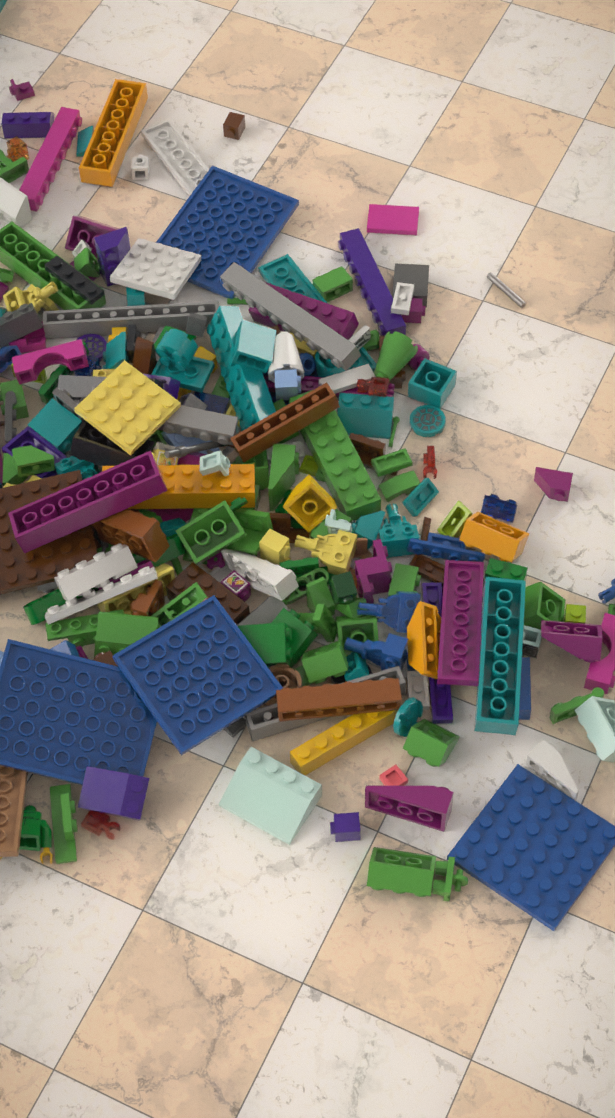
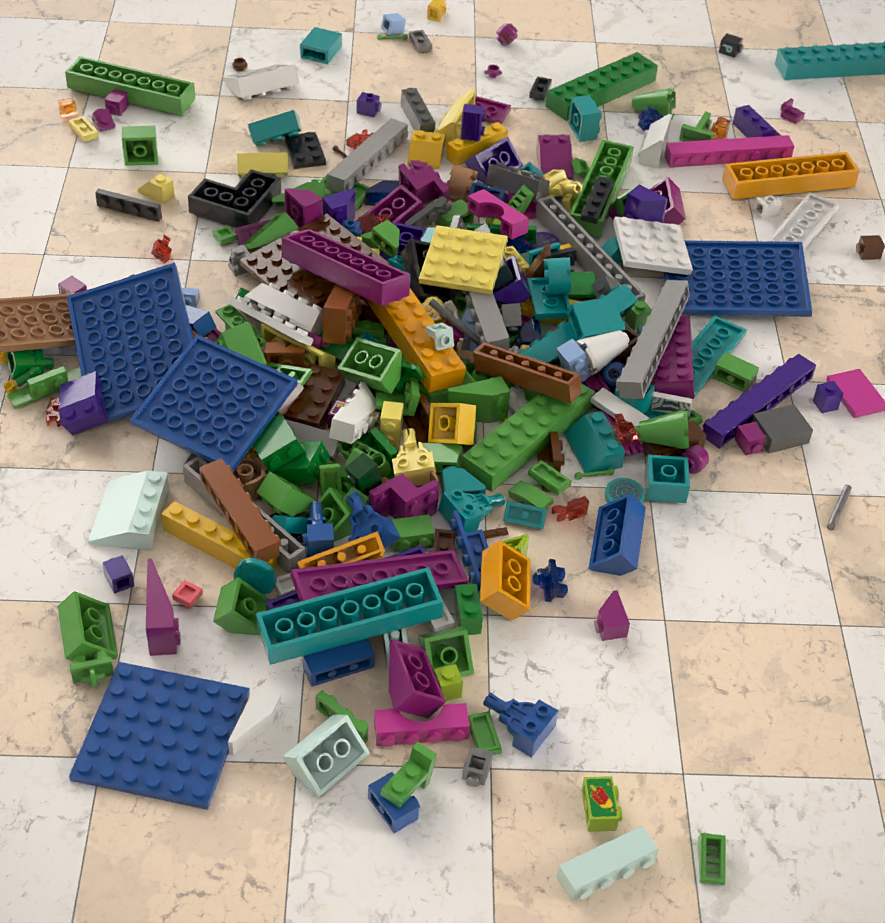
camera: 60 degrees right, 10 degrees down
light aqua bracket [325,509,352,534] -> none
white plate [391,282,414,315] -> none
none -> bright green slope [508,185,534,214]
none -> blue slope [589,493,646,576]
none -> dark purple brick [813,381,843,413]

